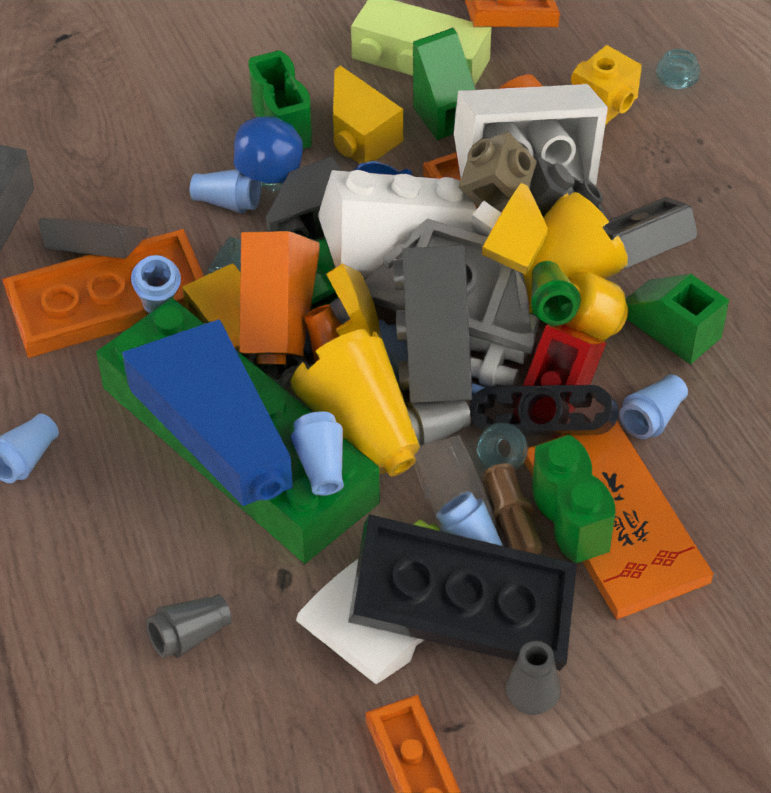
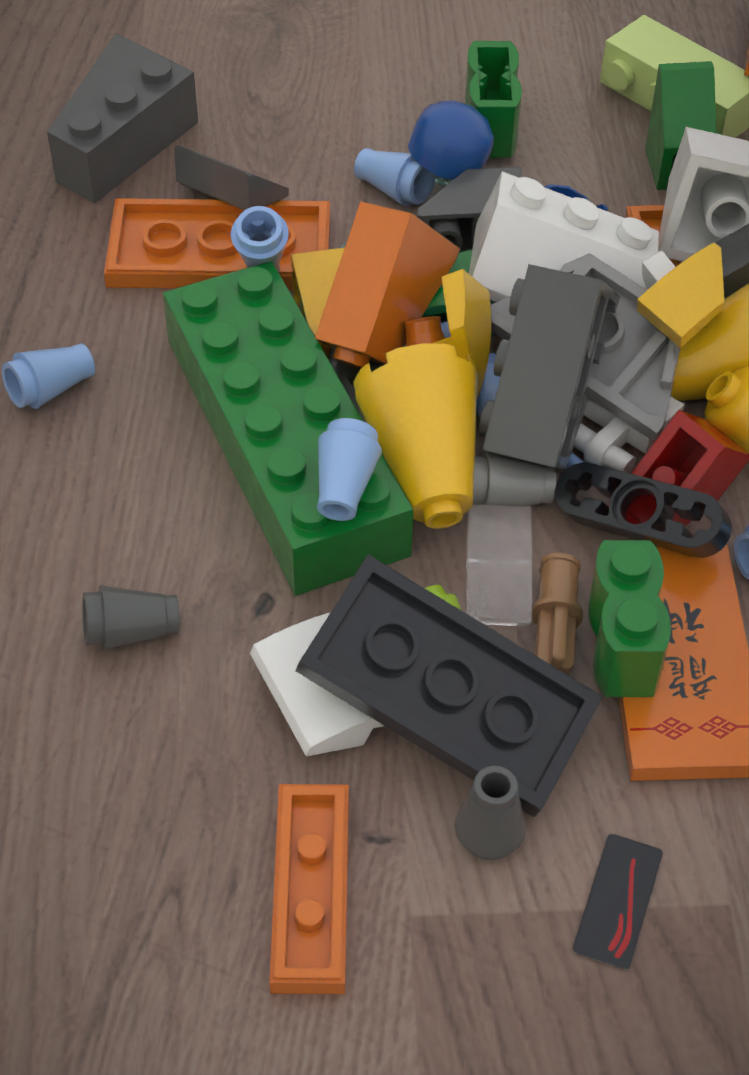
camera: 20 degrees right, 0 degrees up
blue slope [122,319,293,506] -> none
yellow slope [333,66,403,164] -> none
light blue cone [436,491,503,546] -> none
dark tan brick [459,131,537,212] -> none
clear light blue plate [477,423,528,471] -> none
green cone [531,261,581,326] -> none
none -> black sticker [573,834,663,970]

